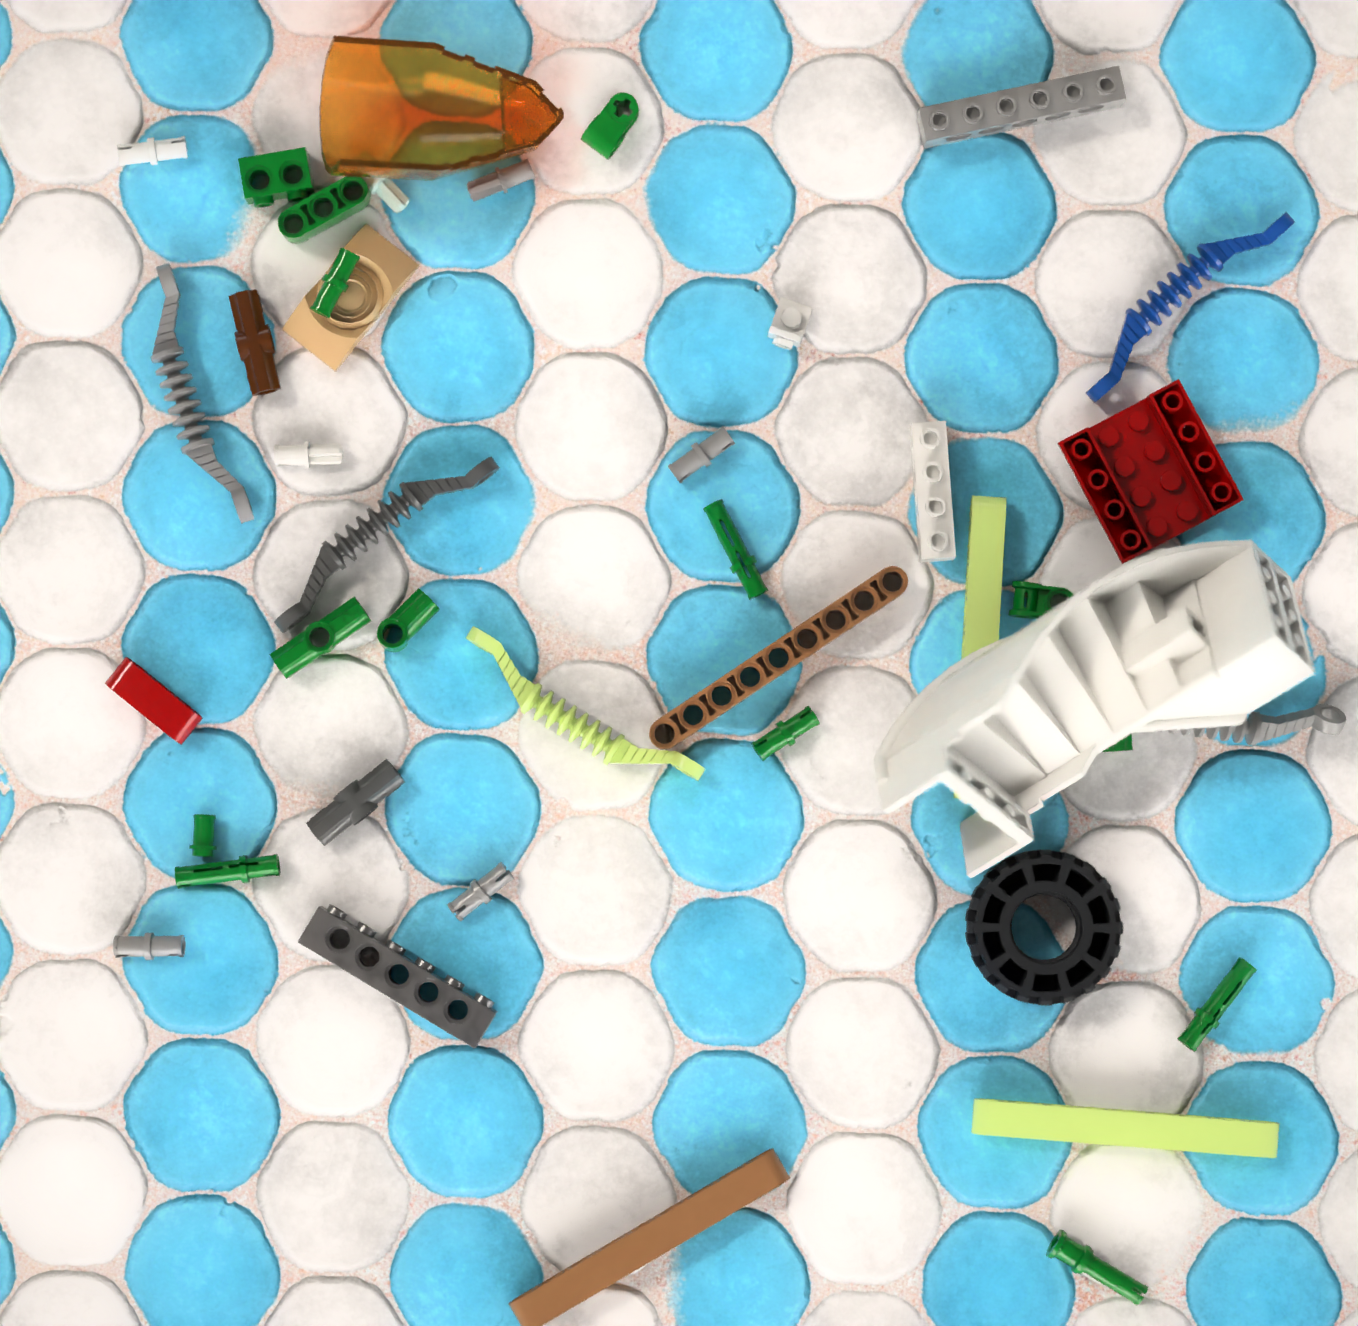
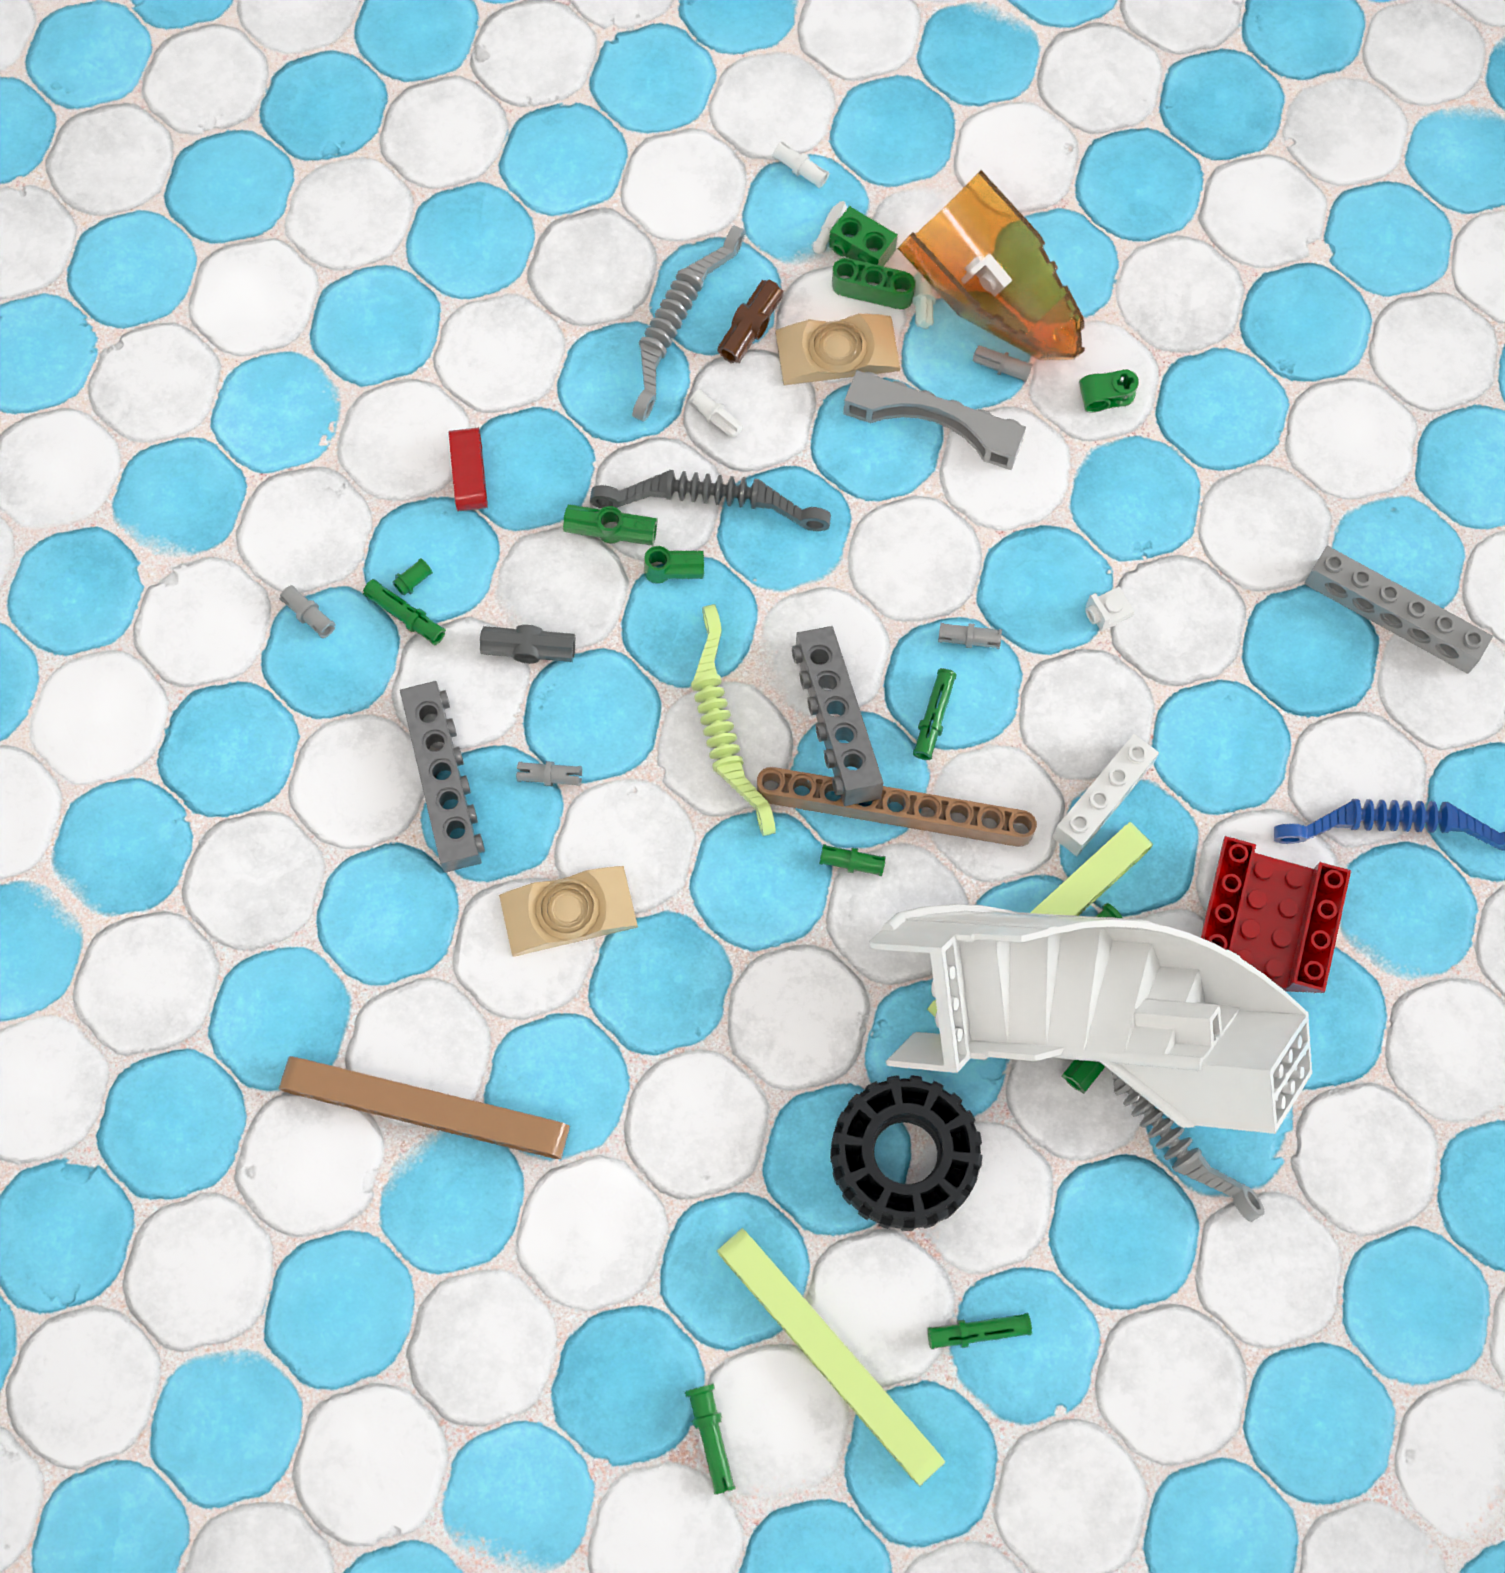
camera: 40 degrees right, 15 degrees down
green pin [310,248,360,318] -> none
none -> tan slope [499,866,638,957]
none -> flat silver brick [791,626,883,806]
none -> white piece [813,201,847,254]
none -> light grey arch [843,370,1026,471]
none -> white bracket [961,253,1012,297]

